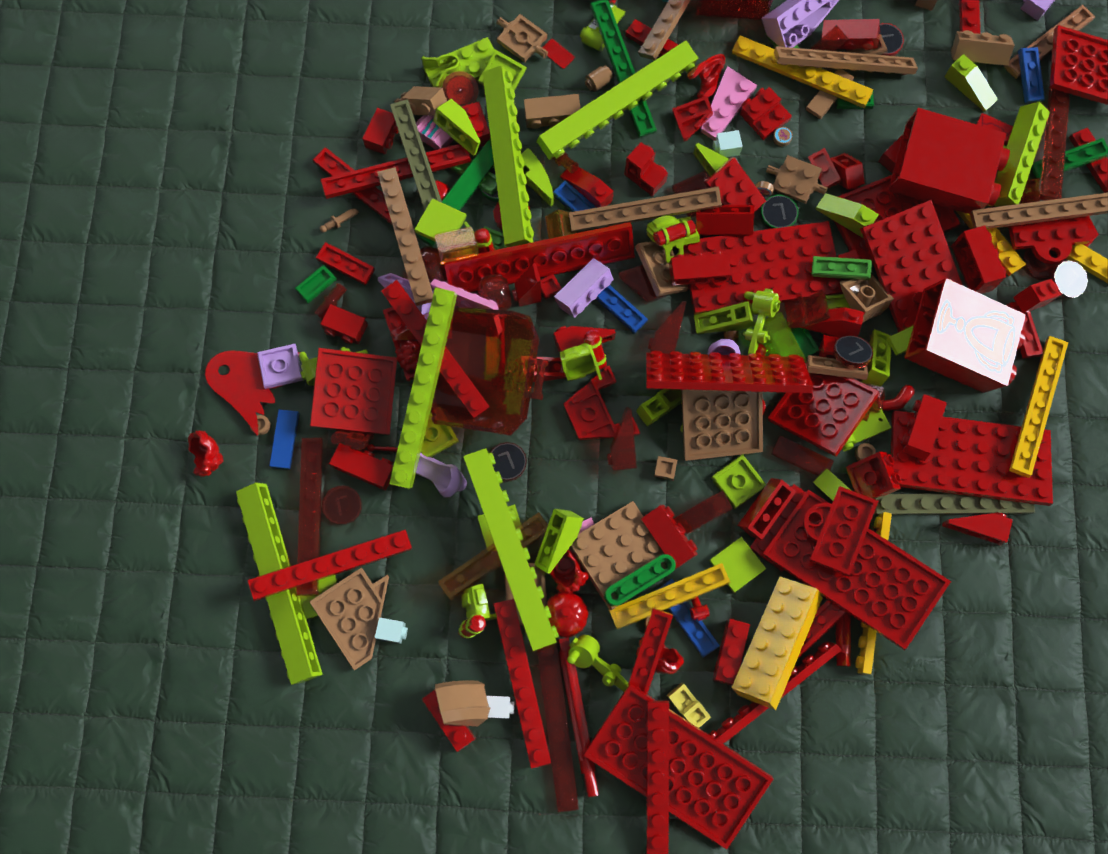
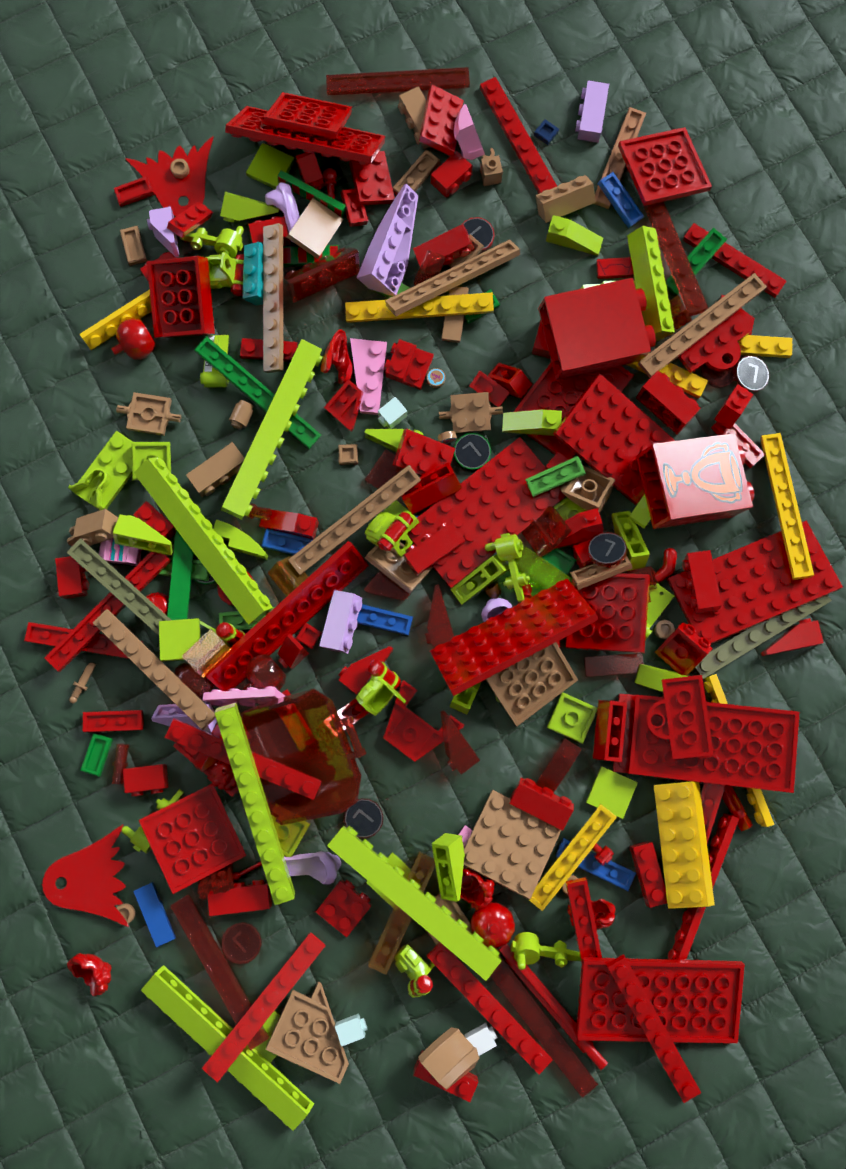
camera: 30 degrees left, 5 degrees up
lavender tile [257,344,303,389] -> none
clear red piece [442,71,479,107] -> none
red sticker [542,39,575,69] -> none
green plate [604,554,676,607] -> none
red brick [624,142,668,197] -> none
medium nougat plate [654,456,678,480] -> none
light yellow slope [667,682,711,728] -> none
none -> red plate [316,879,372,938]
none -> medium nougat tile [339,444,358,465]

